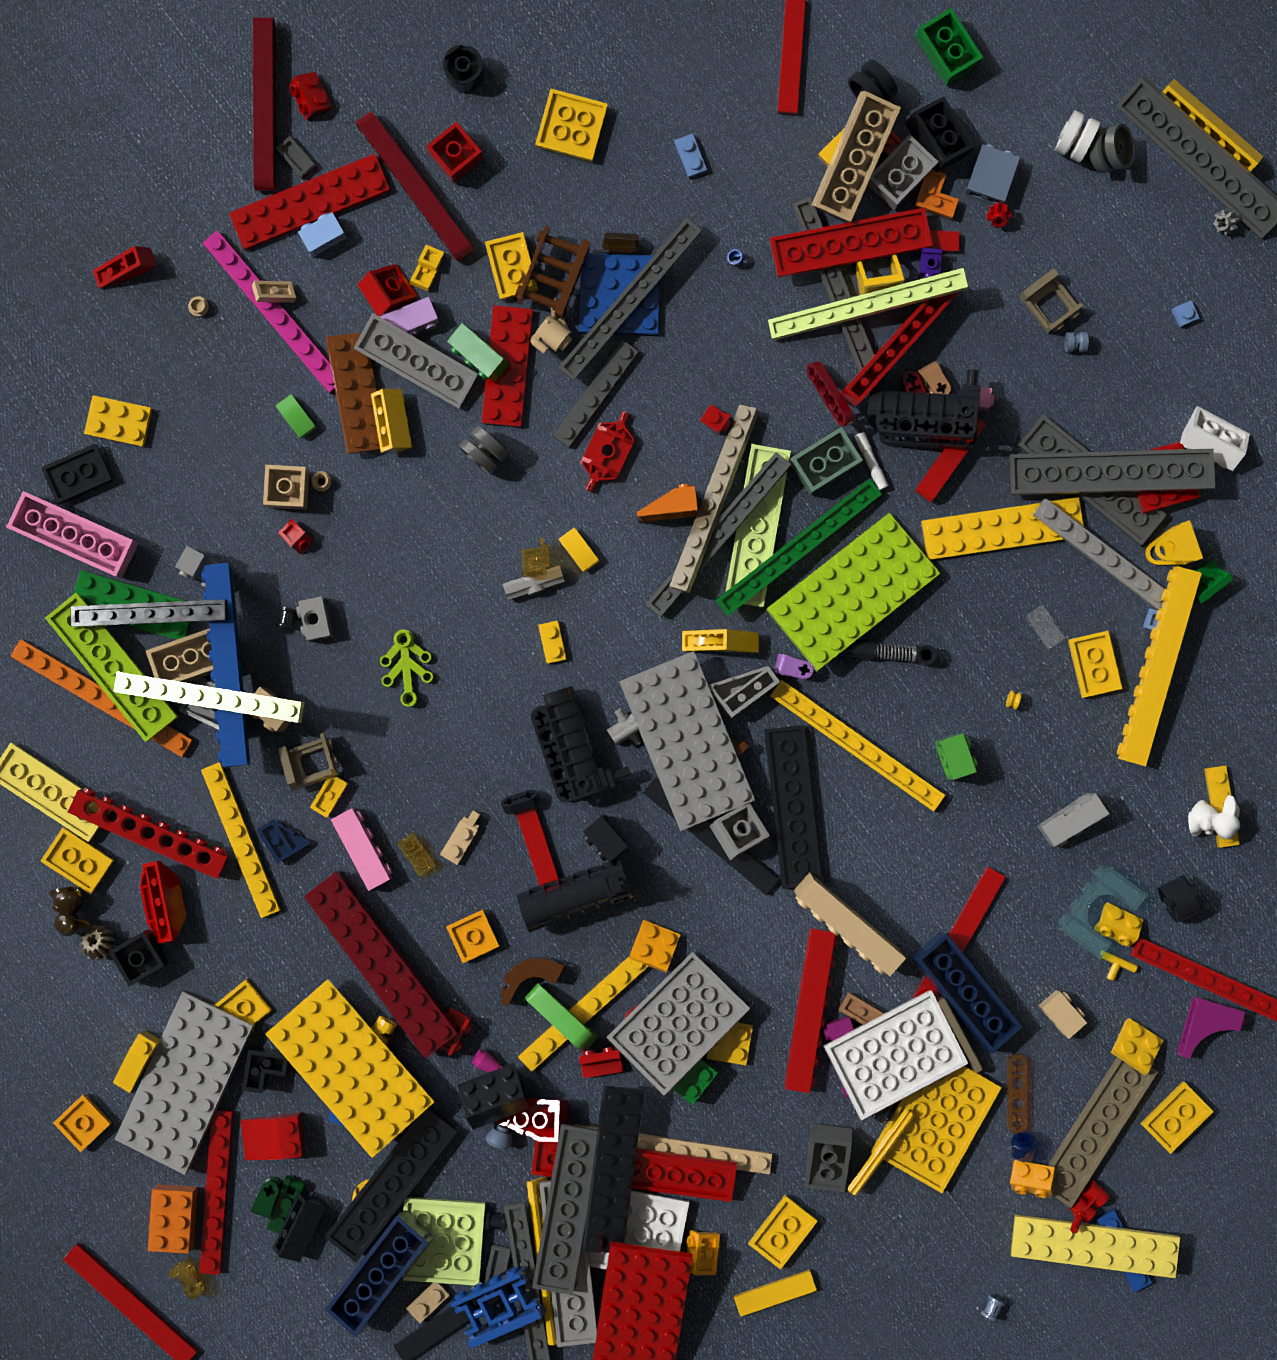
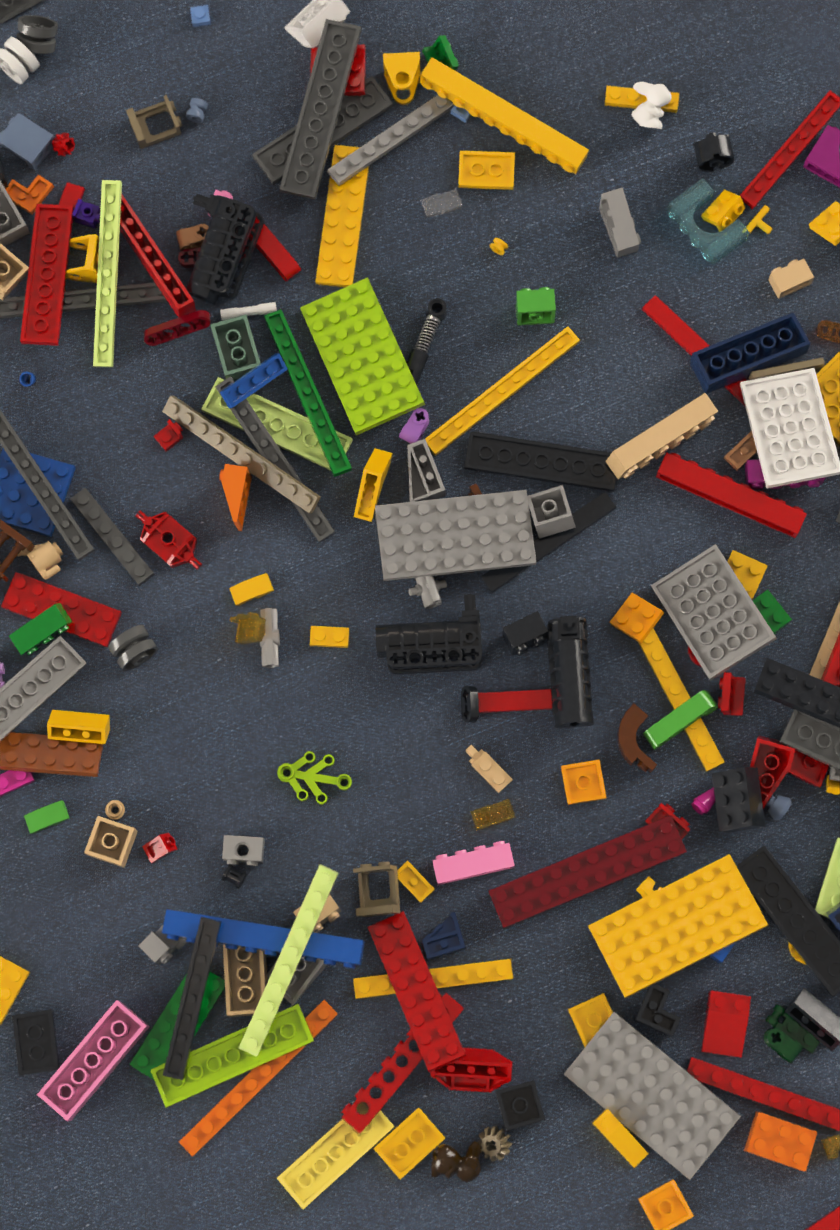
camera: 65 degrees left, 10 degrees down
none -> blue plate [220,353,288,408]
none -> red plate [368,911,466,1072]

